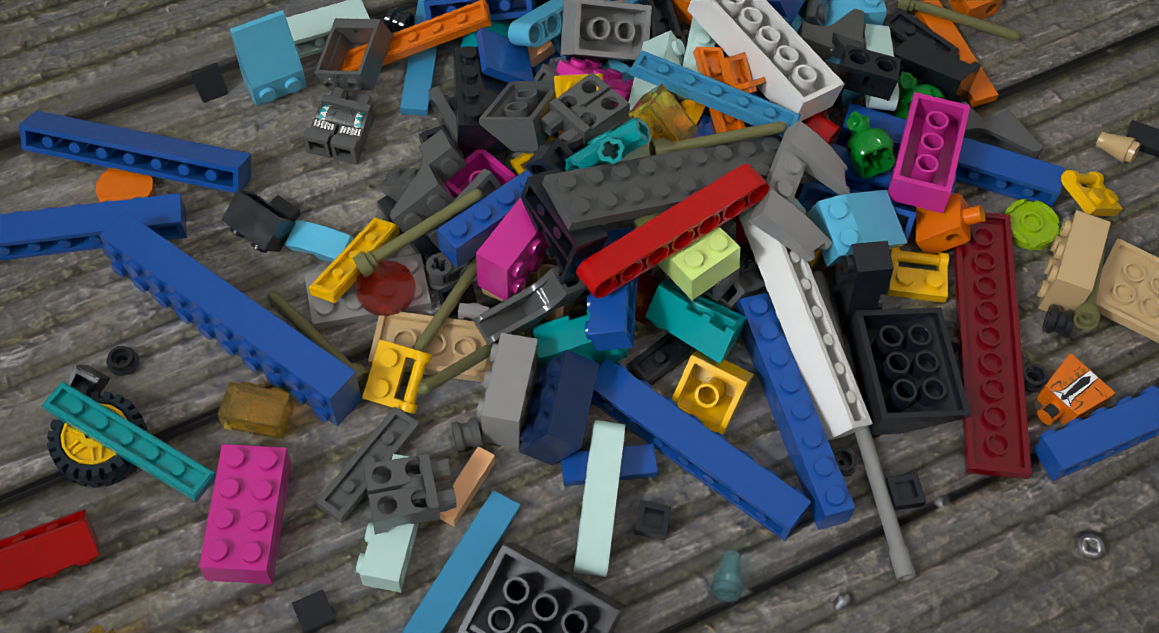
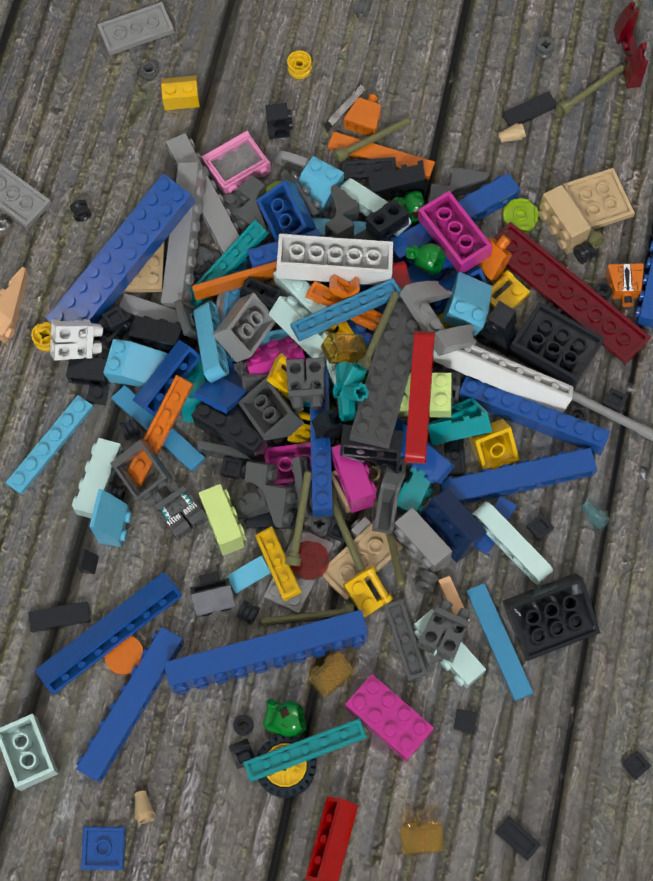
camera: 45 degrees left, 10 degrees up
yellow plate [1061,170,1123,216] -> none
none -> black tile [28,601,91,632]
none -> black wheel [106,482,127,502]
none -> yellowish green brick [198,484,246,556]
none -> black wheel [236,600,260,625]
none -> green piece [263,699,306,738]

